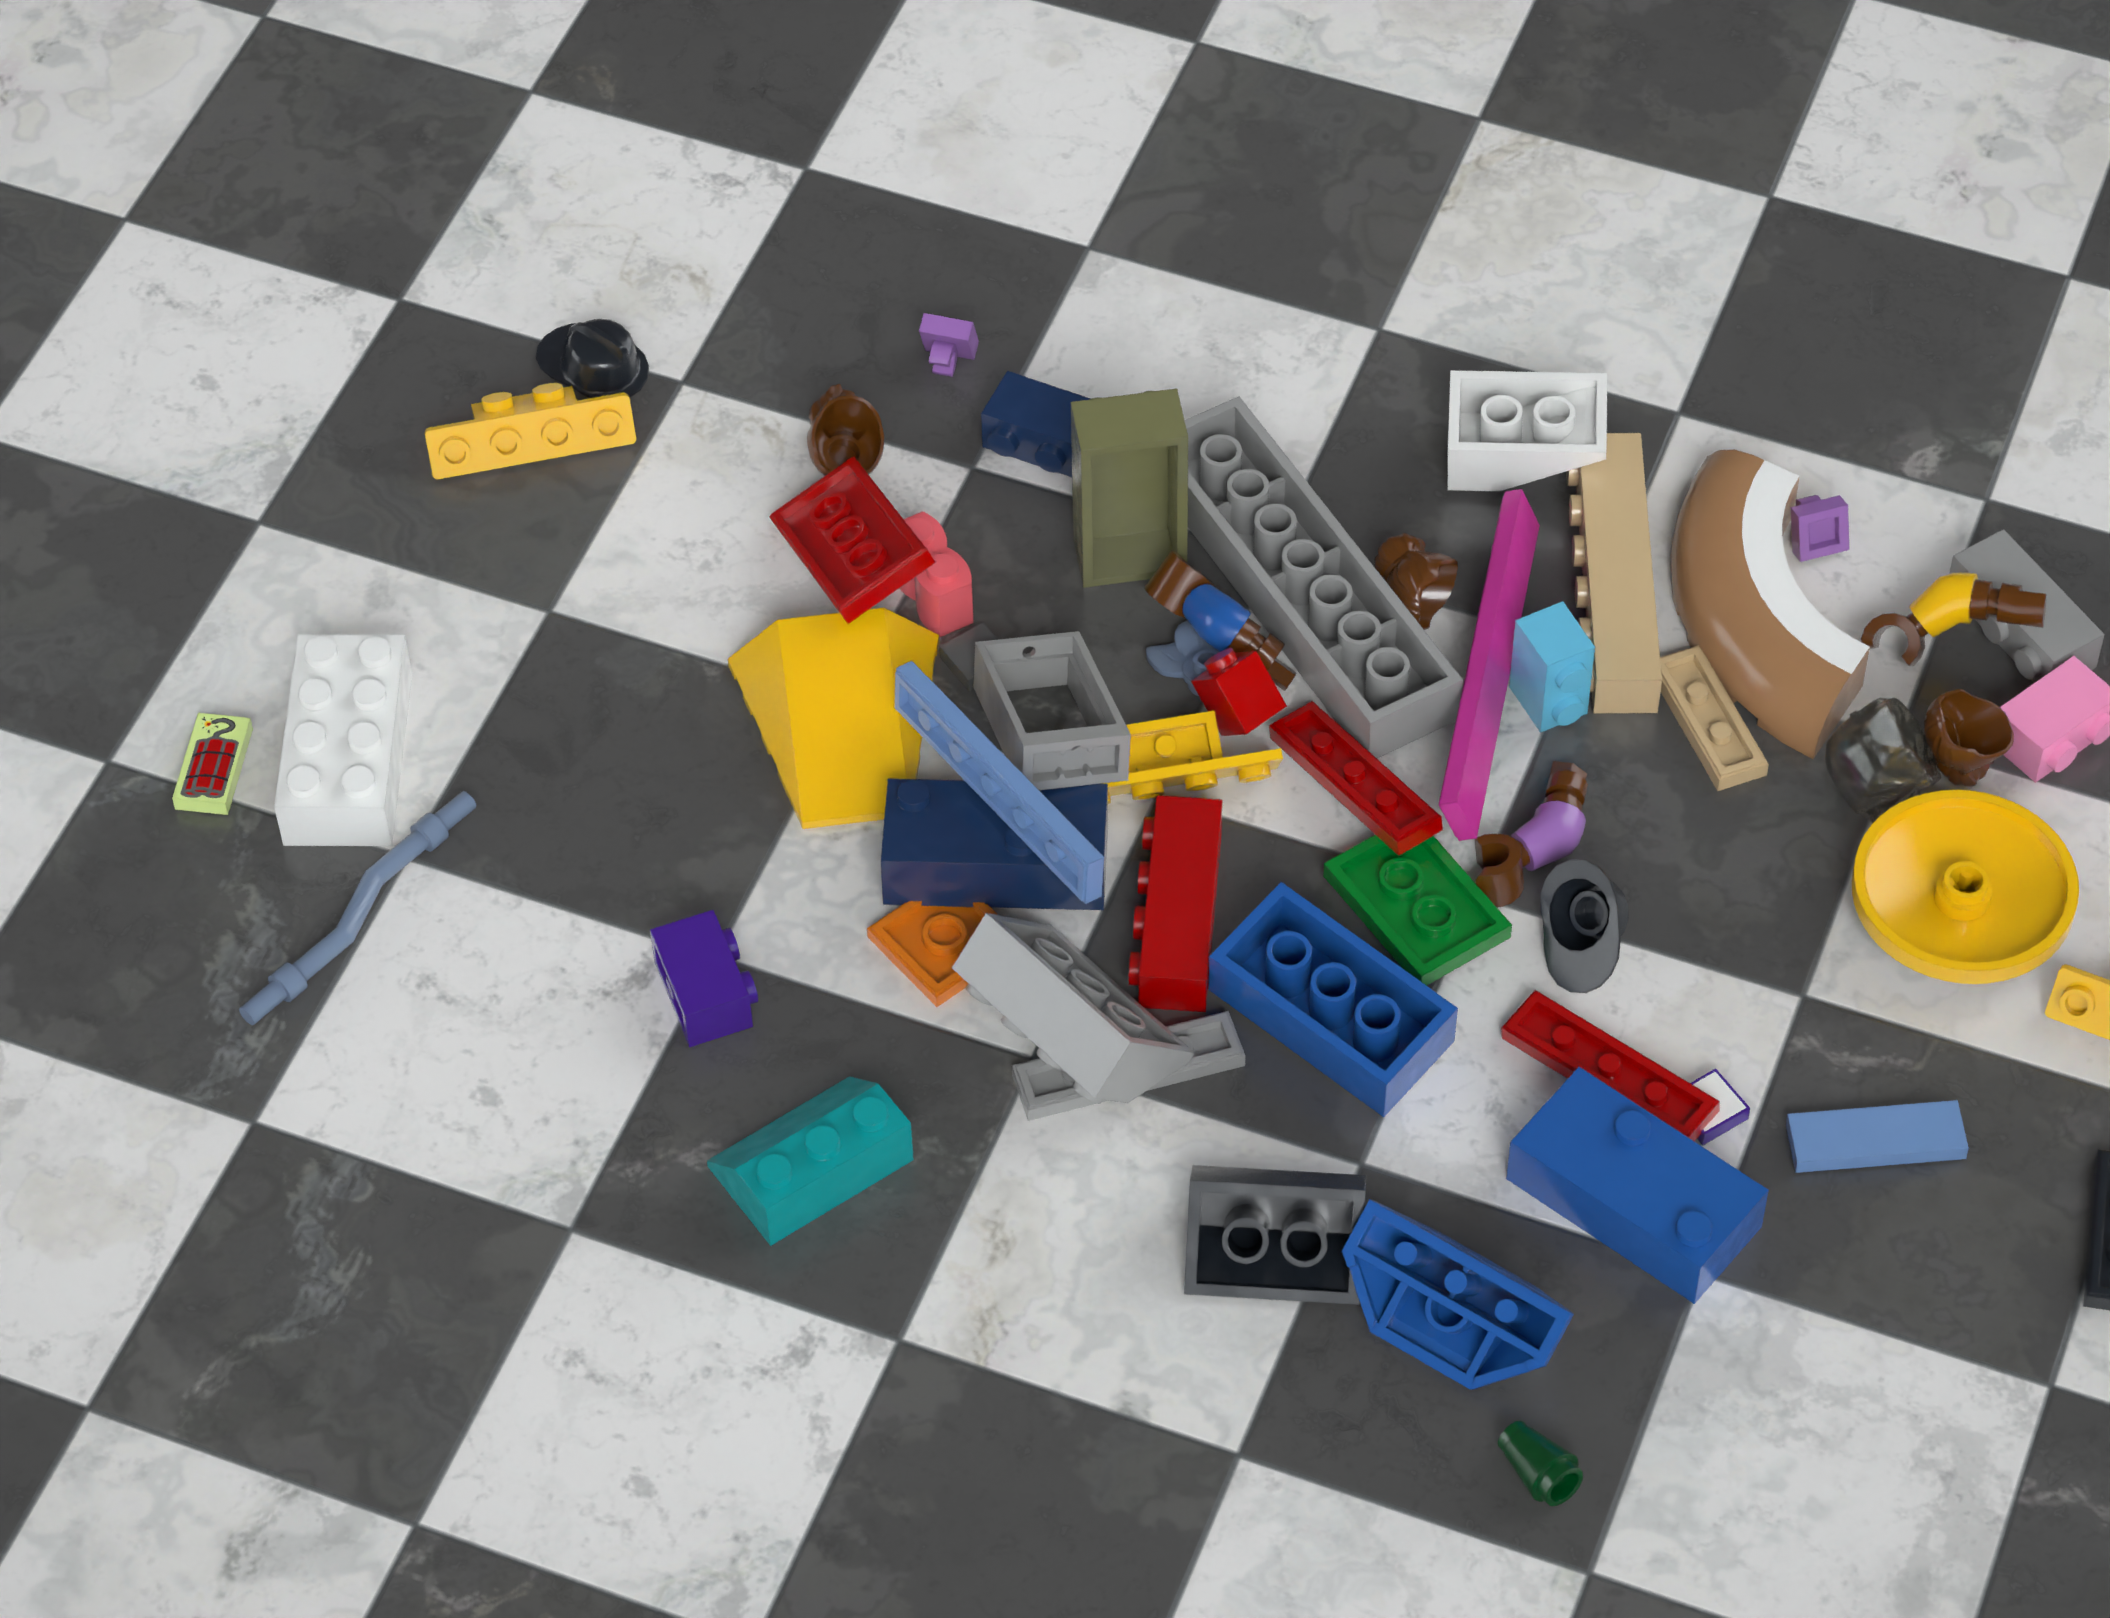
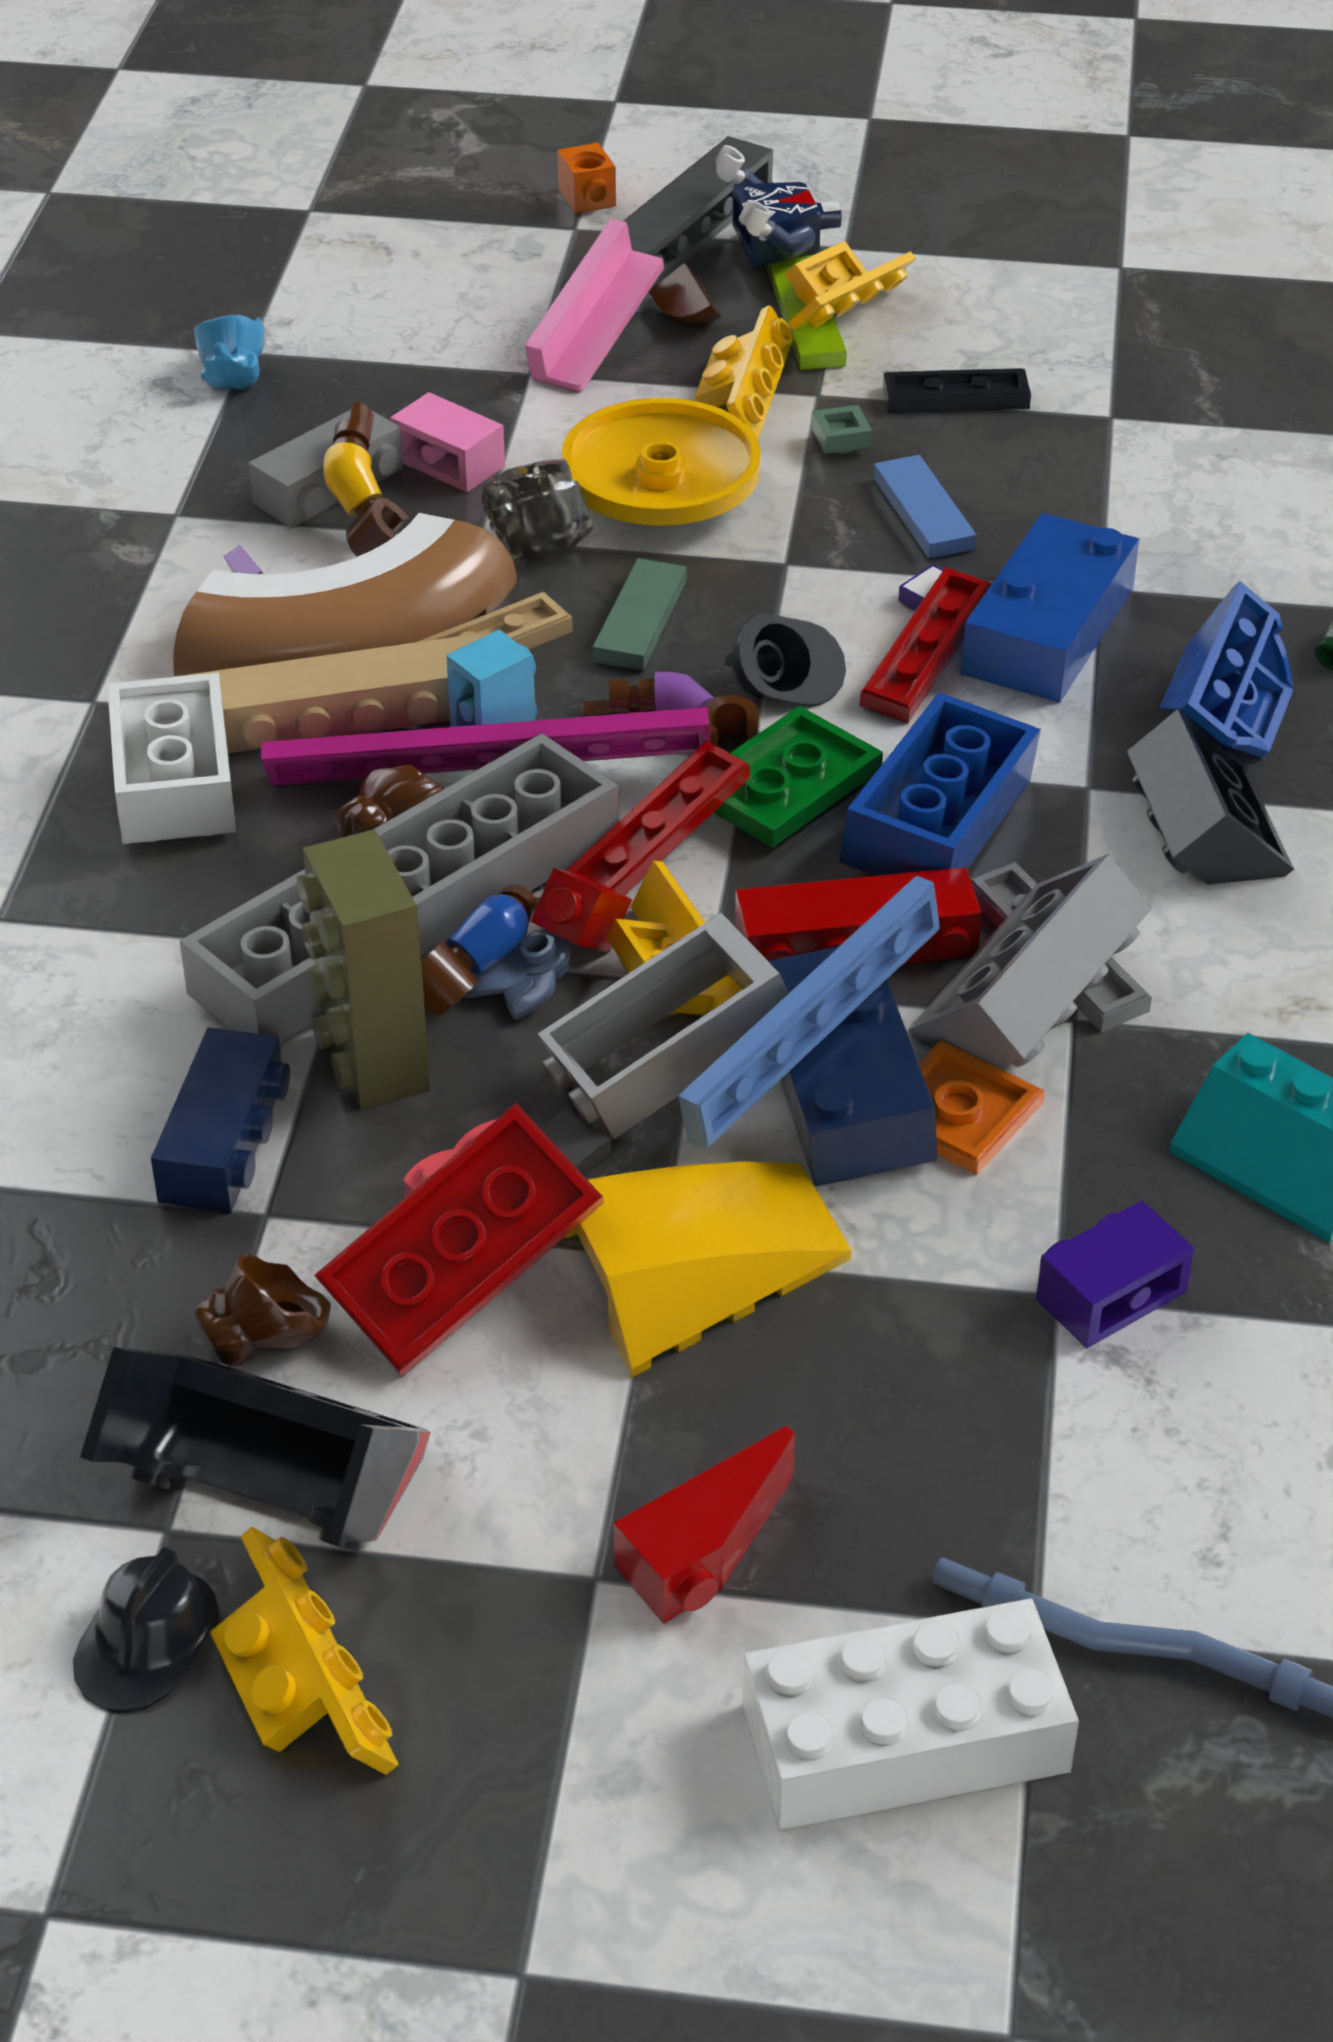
camera: 105 degrees left, 10 degrees down
tile [172,713,253,815] -> none
medium lavender tile [919,313,979,377] -> none
reddish brown hair [1924,689,2014,787] -> none
none -> black windscreen [80,1347,431,1551]
none -> sand green tile [593,558,687,671]
none -> red slope [613,1425,795,1624]
none -> sand green plate [811,405,872,454]

